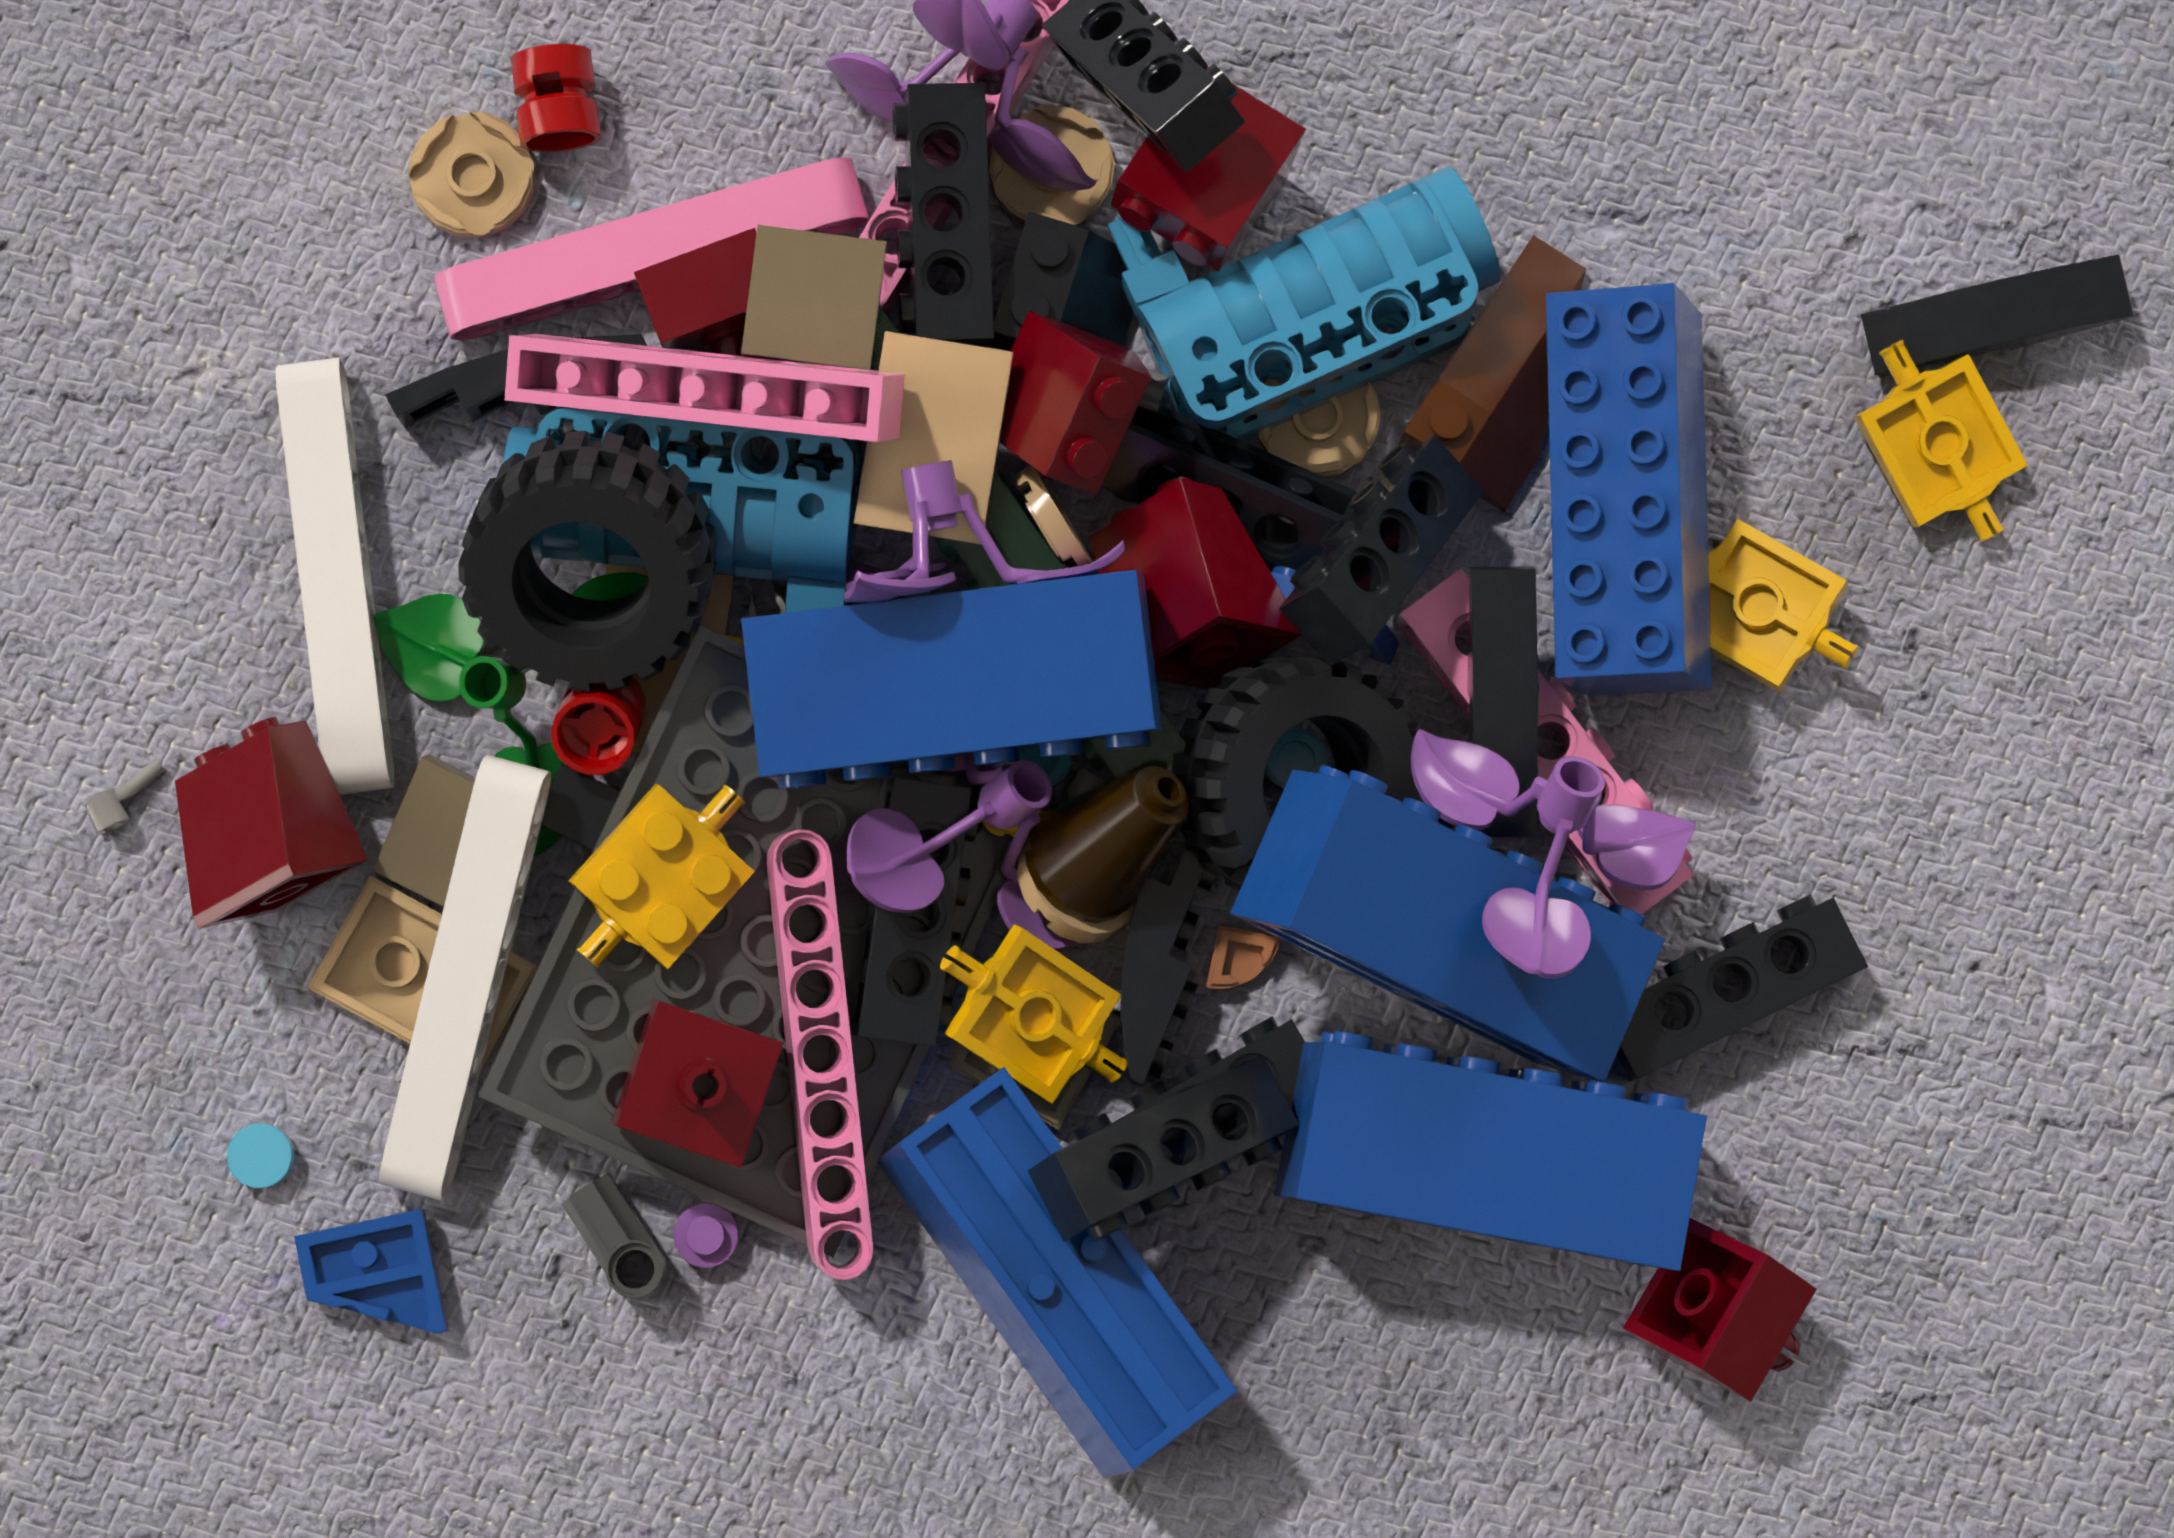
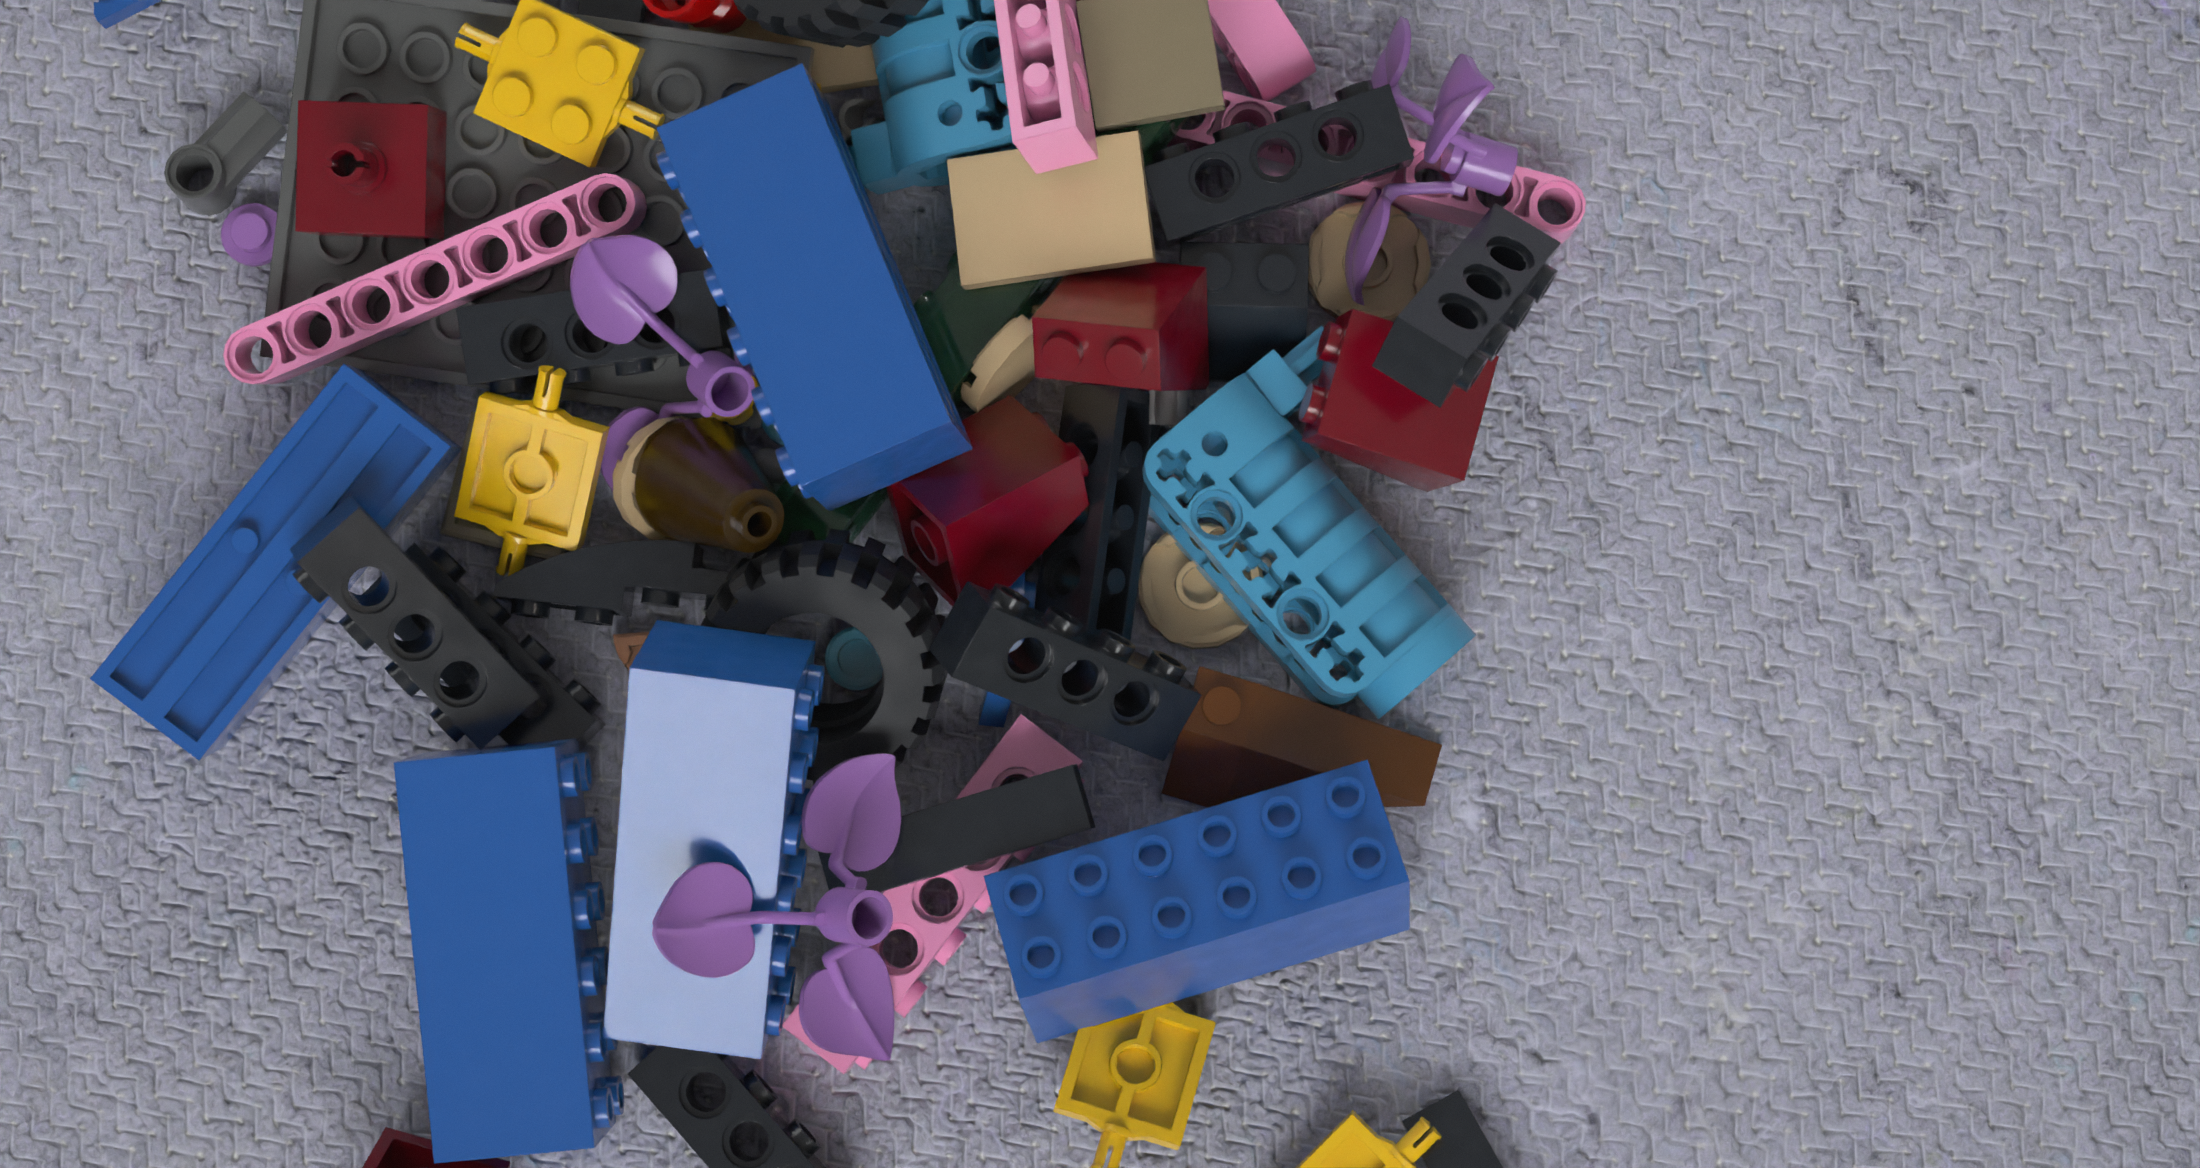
camera: 80 degrees right, 0 degrees up
medium lavender plant [844,460,1125,602] -> none

